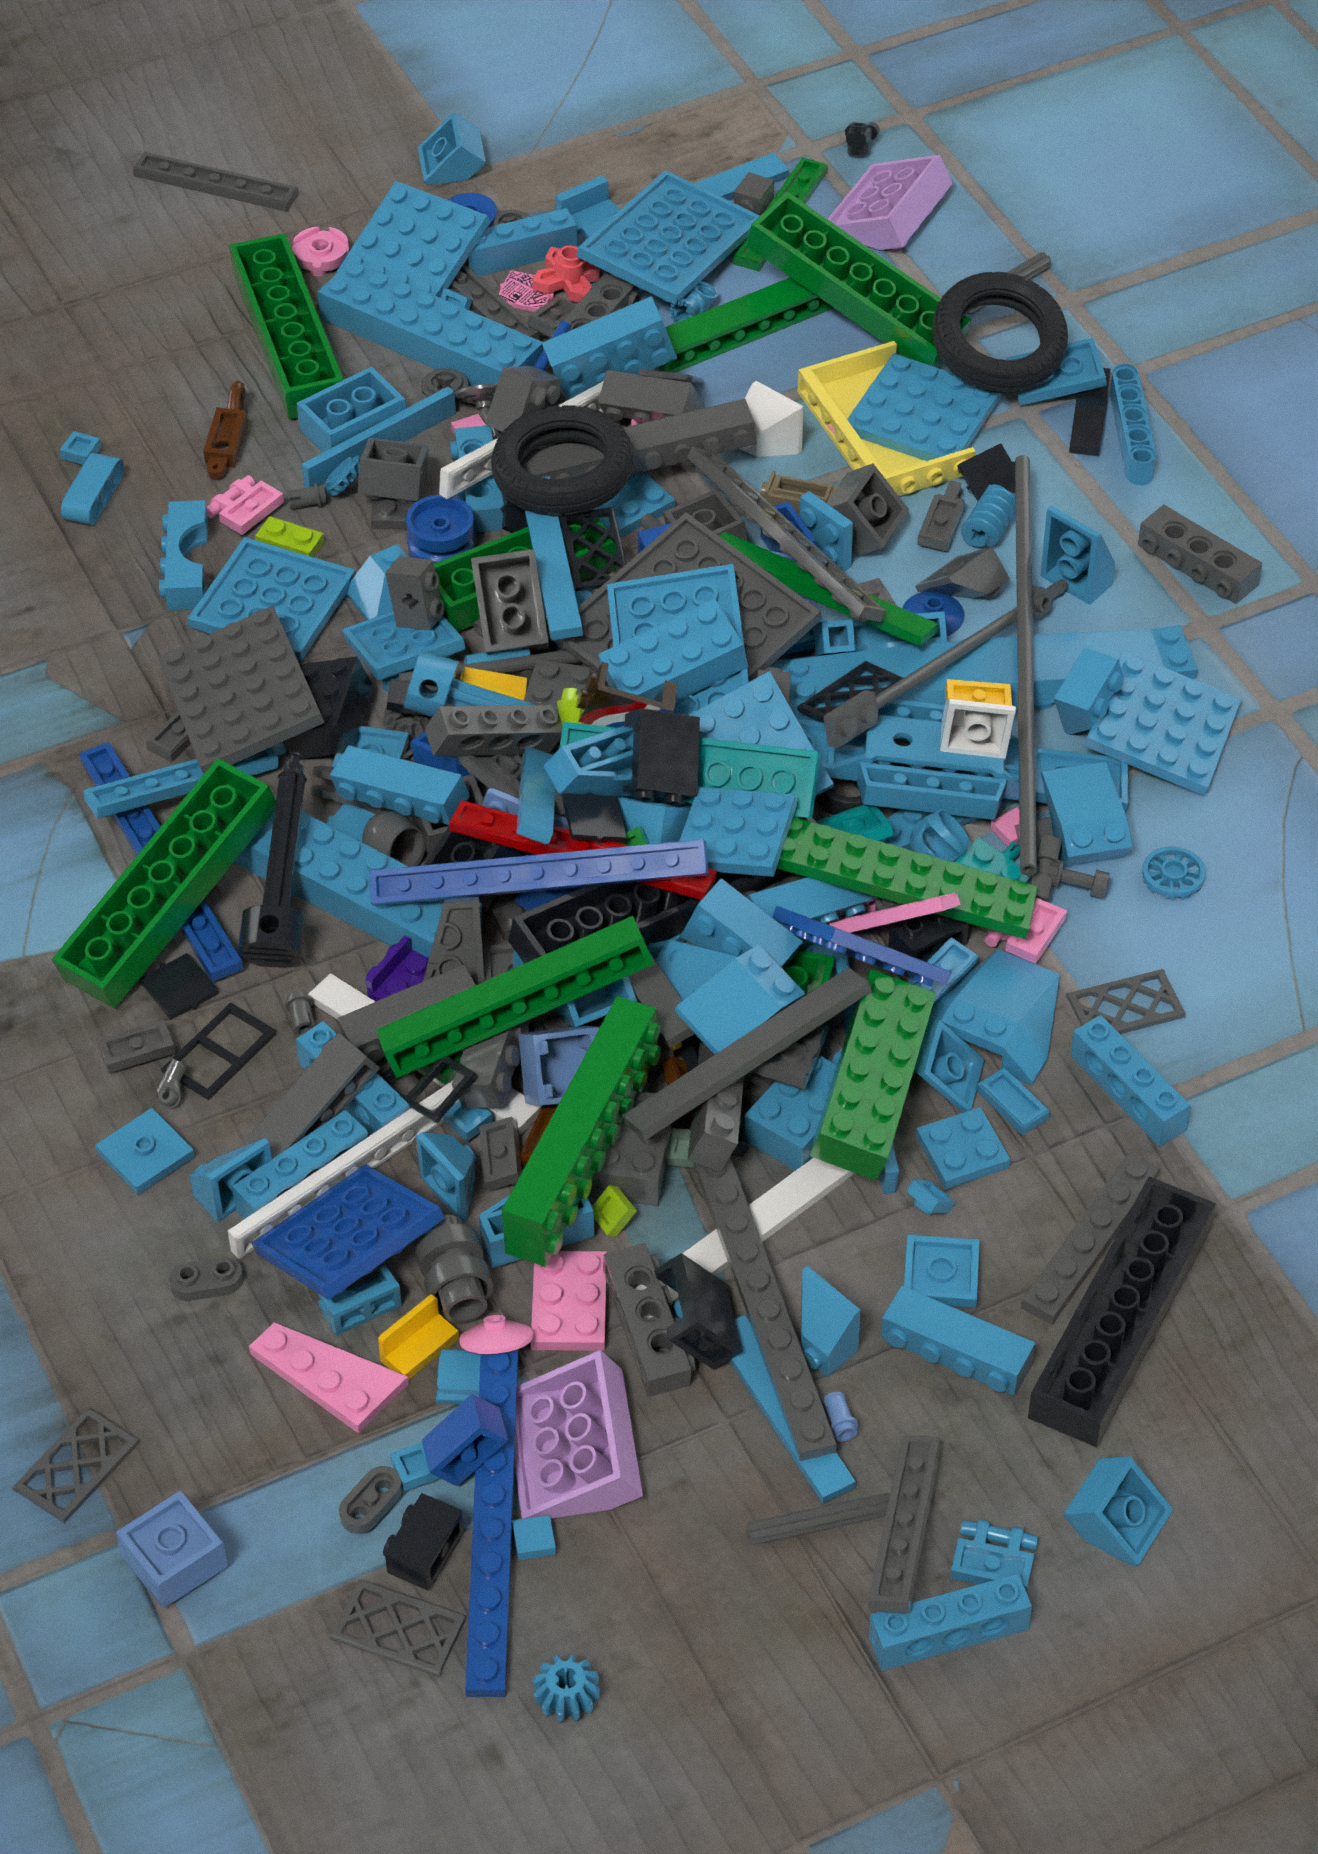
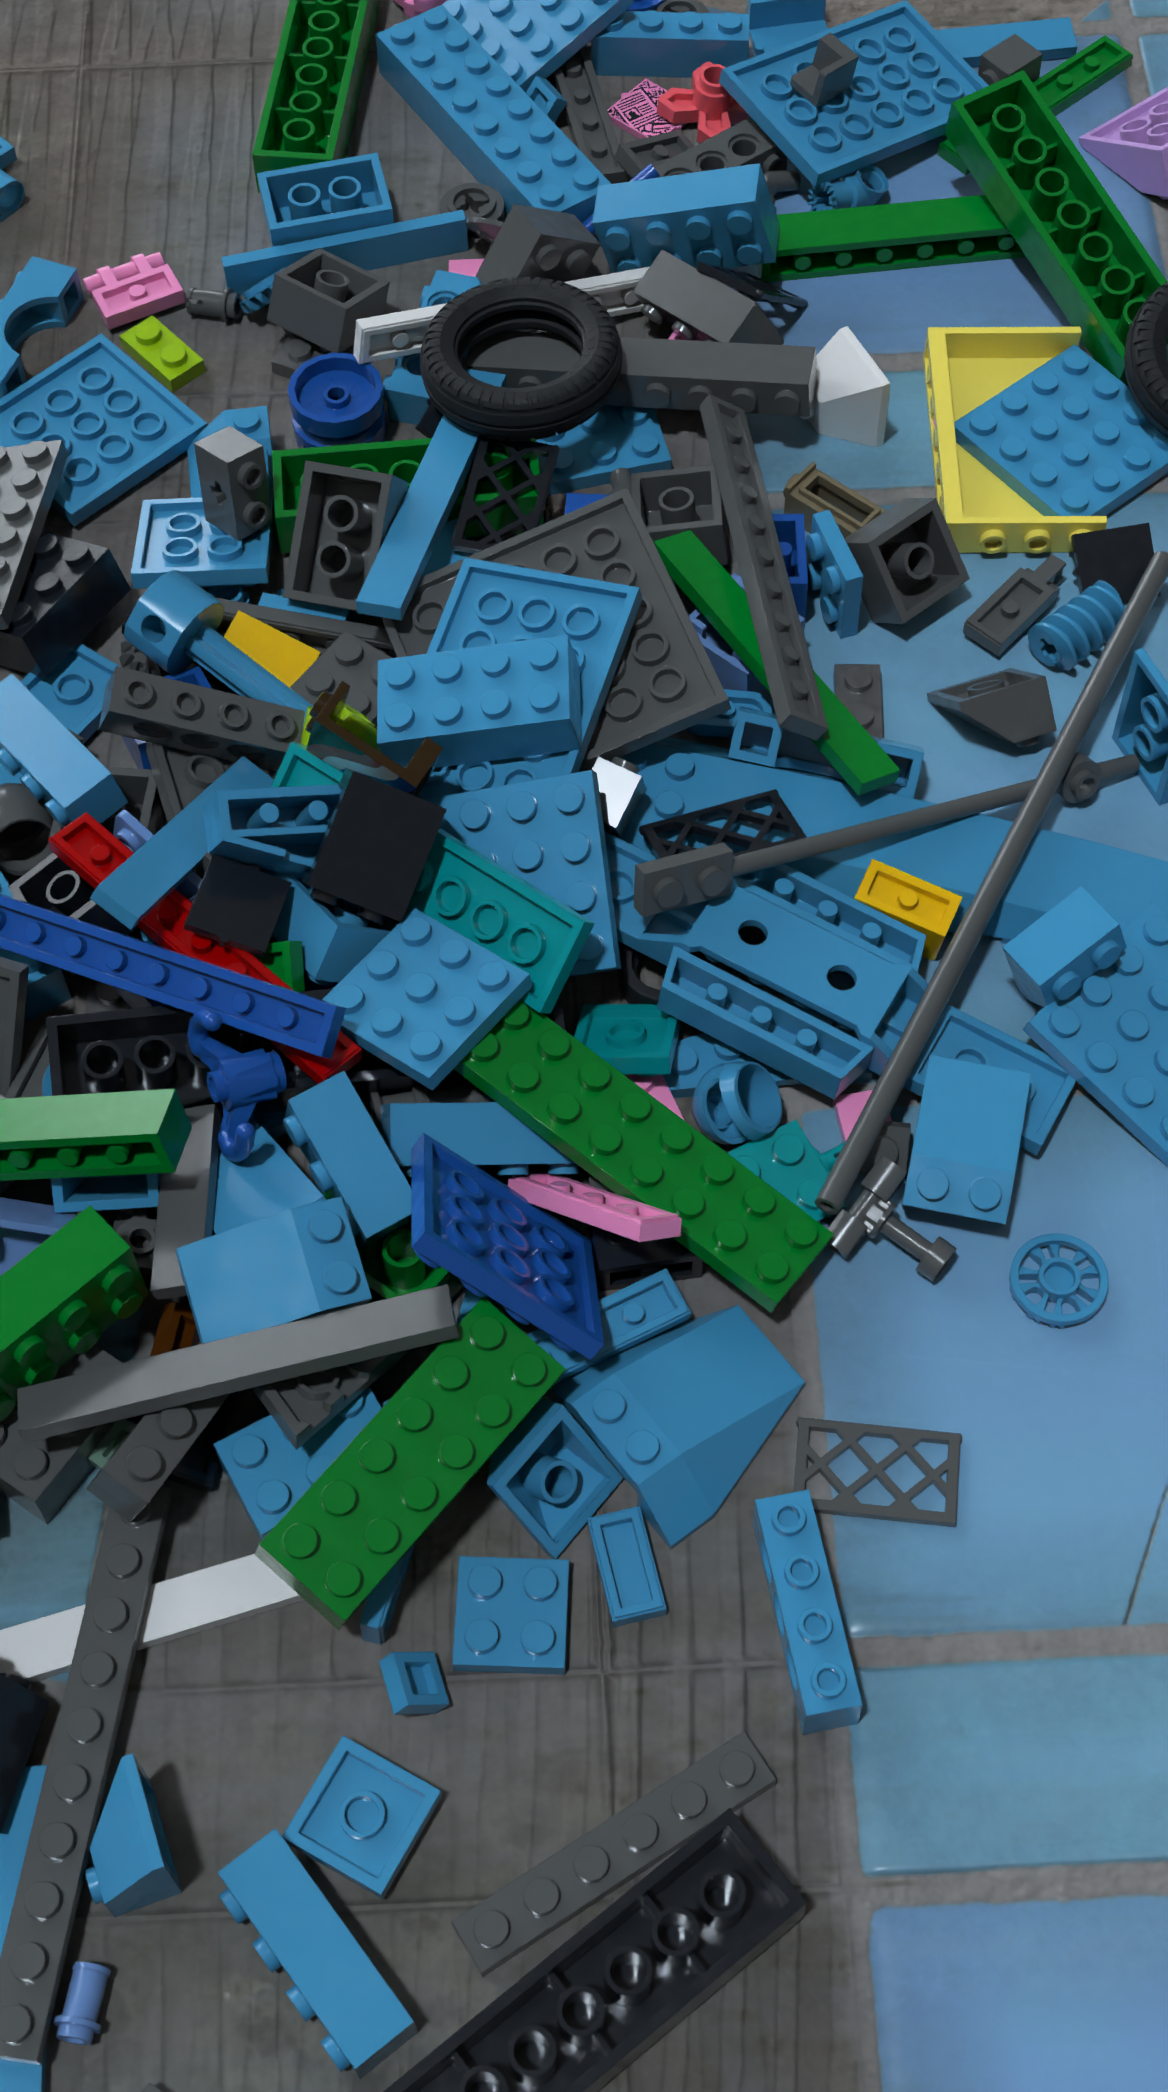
camera: 25 degrees right, 10 degrees up
reddish brown piece [203,381,248,479] -> none
blue dish [902,592,964,636] -> none
white slope [940,699,1016,759] -> none
bright pink plate [984,898,1067,964] -> none
none -> blue piece [187,1008,287,1162]
none -> dark grey panel [790,32,859,107]

